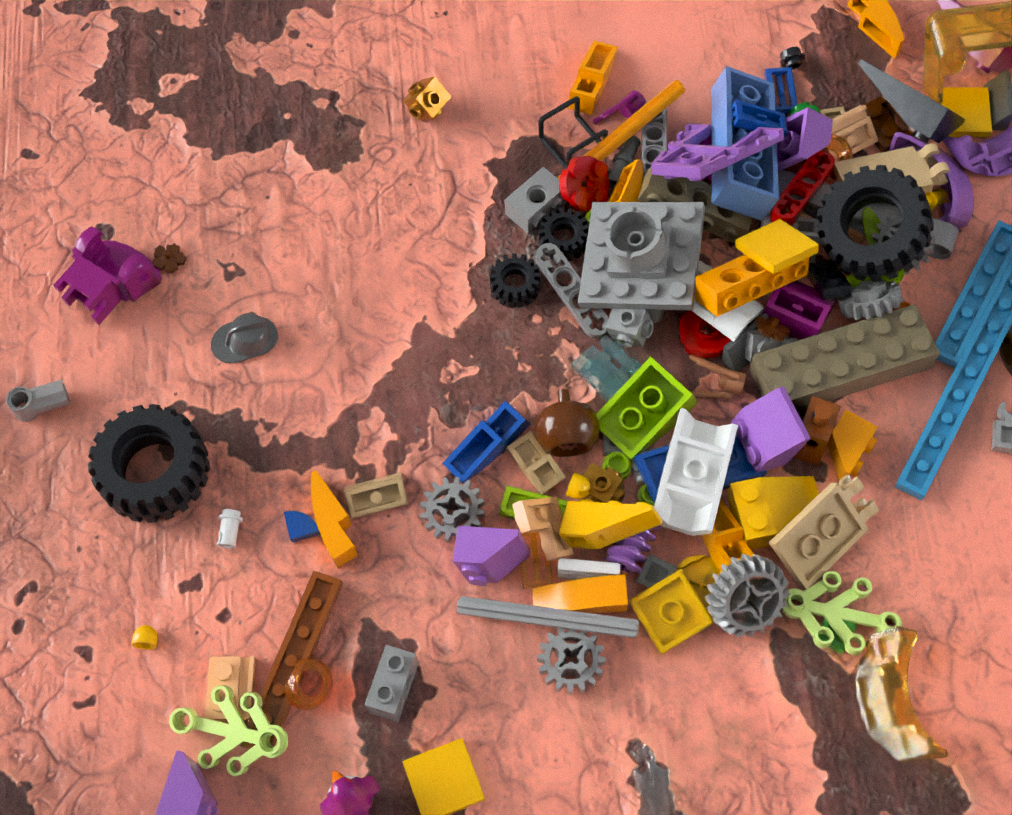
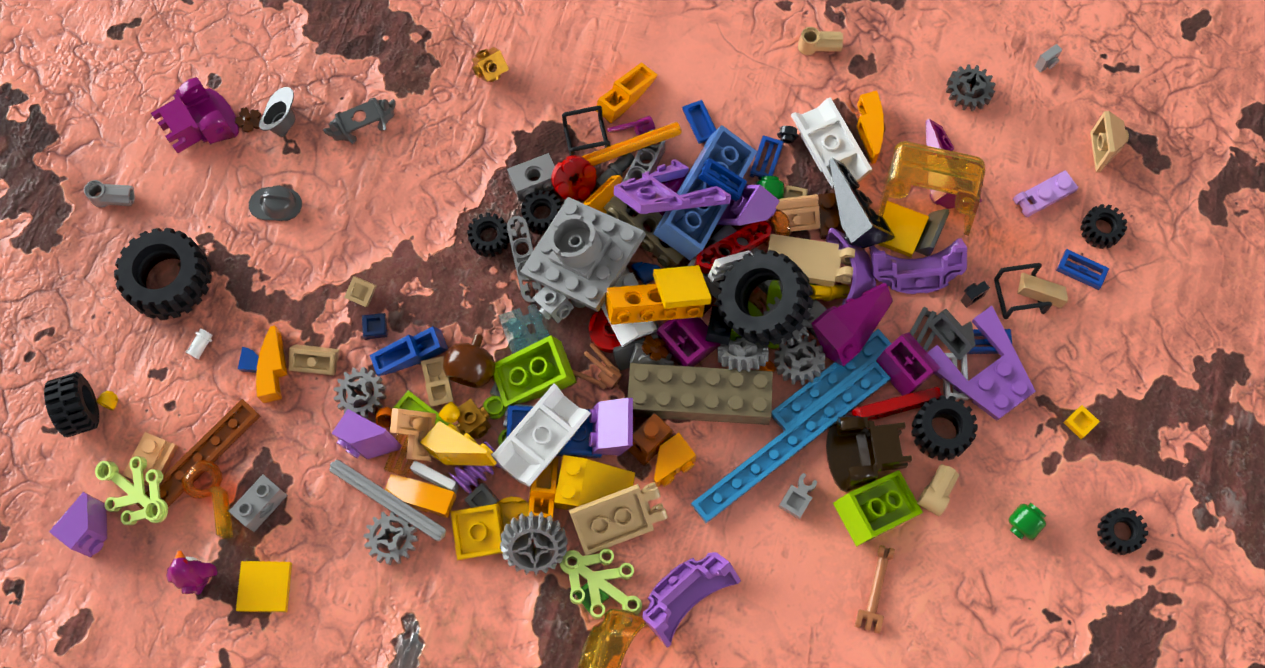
camera: 20 degrees right, 5 degrees up
none -> black tyre [44,372,99,438]
none -> clear yellow tile [211,486,233,539]
none -> dark grey piece [259,87,296,137]
none -> dark grey piece [323,98,396,144]
none -> tan brick [344,276,377,307]
none -> dark blue tile [362,313,388,340]
none -> orange hinge [376,407,392,428]
none -> blue tile [632,262,661,285]
none -> medium lavender windscreen [642,552,741,648]
none -> blue tile [682,100,716,144]
none -> white tile [708,250,753,282]
none -> light grey gear [774,336,826,385]
none -> white piece [791,97,872,189]
none -> magenta wedge [811,283,893,367]

